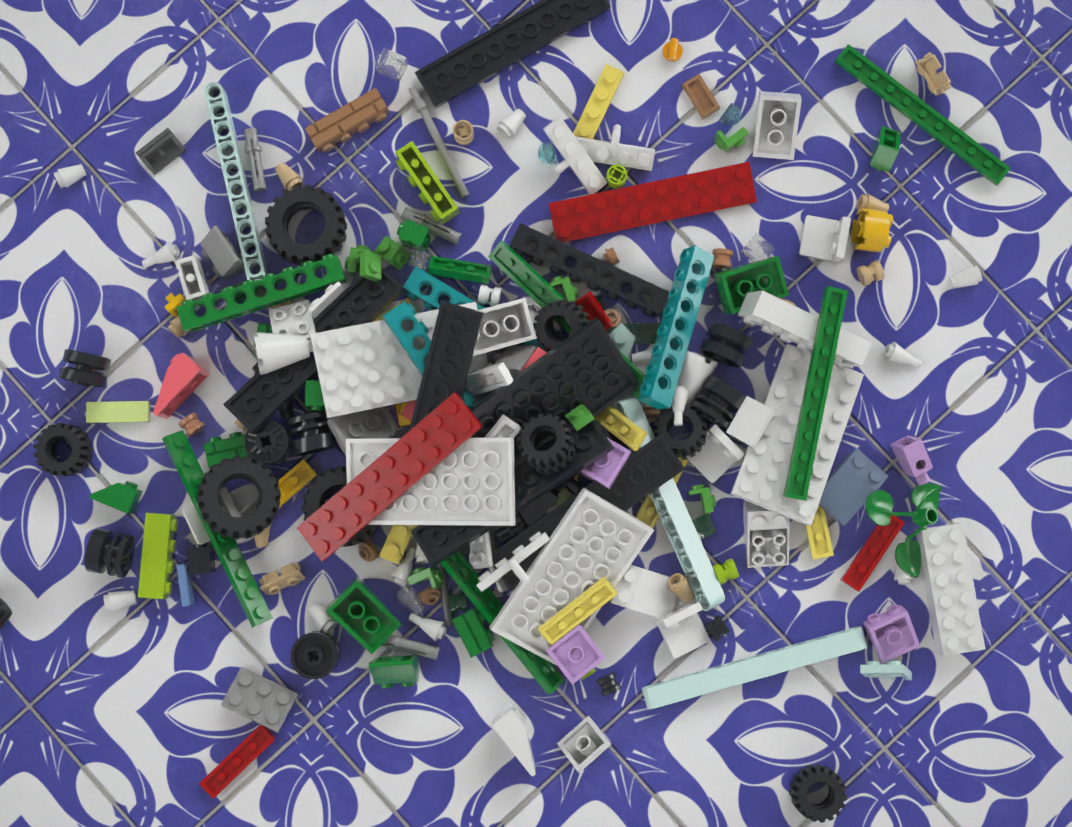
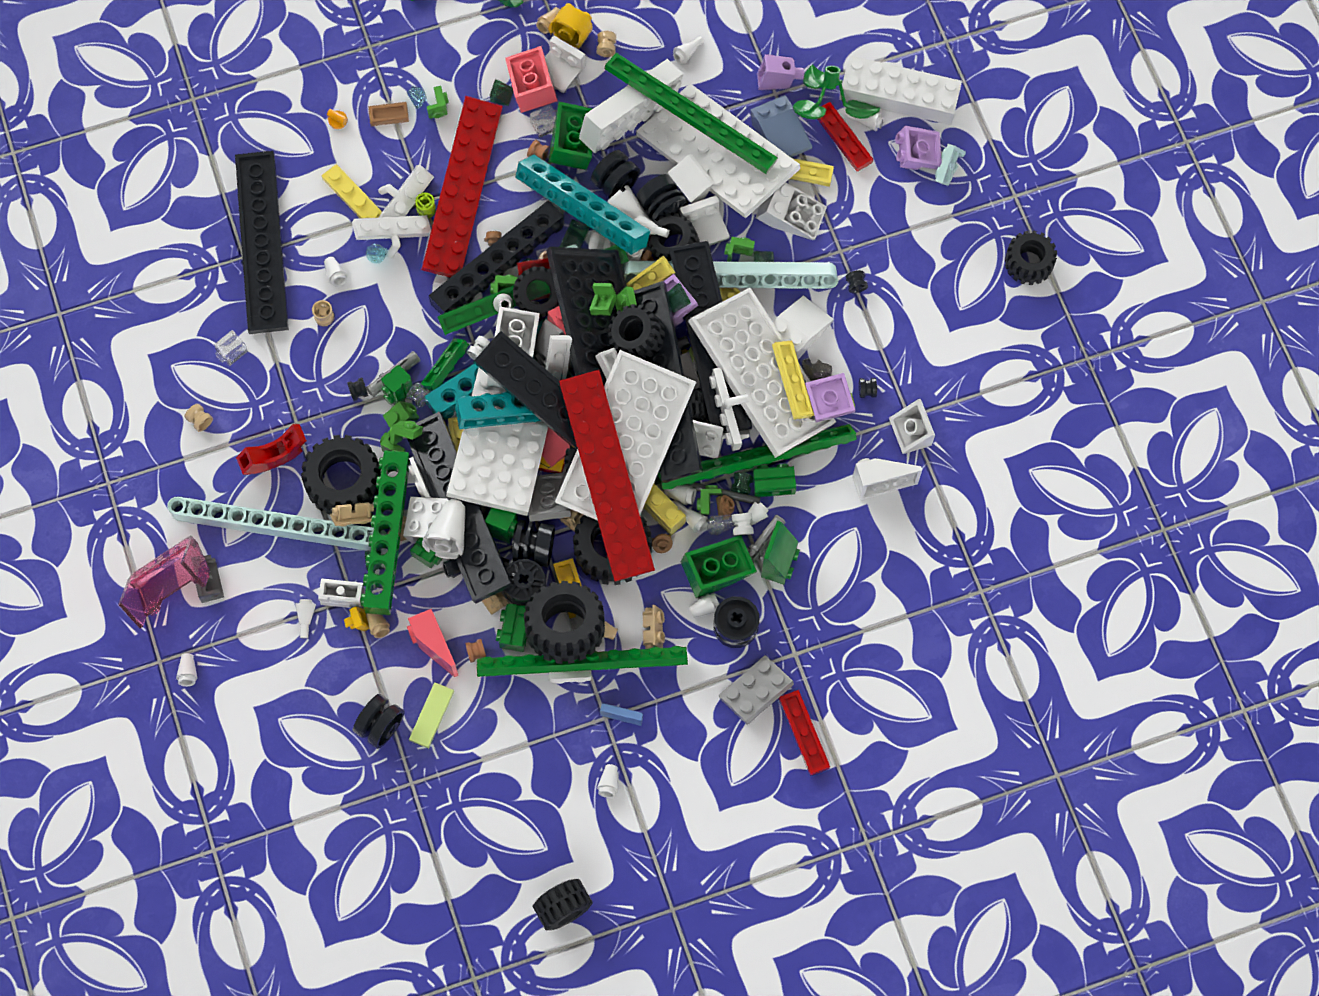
camera: 70 degrees left, 15 degrees down
black tyre [33,423,93,476] -> none
black wheel [84,528,135,578] -> none
green slope [89,481,143,514] -> none
lime brick [138,513,178,599] -> none
black brick [188,543,216,575] -> none
light grey slope [200,225,245,280] -> none
light grey pin [244,128,267,191] -> none
tan cone [275,162,303,191] -> none
medium nougat brick [305,88,389,153] -> none
lime brick [395,141,460,224] -> none
light grey bar [408,86,469,198] -> none
light aqua beam [642,626,867,709] -> none
white bracket [656,602,710,658] -> none
tan cone [668,573,694,603] -> none
lime wheel [712,558,739,585] -> none
white slope [753,91,802,160] -> none
none -> clear pink windscreen [118,536,210,629]
none -> tan wheel [184,404,213,432]
none -> red arch [236,424,307,475]
none -> tan hinge [330,502,374,526]
none -> black wheel [347,377,369,401]
none -> clear green slope [490,79,514,106]
none -> white cone [493,294,513,312]
none -> coral slope [505,46,558,113]
none -> bright green bracket [589,283,617,315]
none -> clear green slope [668,282,691,313]
none -> white wheel [731,513,754,536]
none -> clear smoke hair [802,358,832,381]

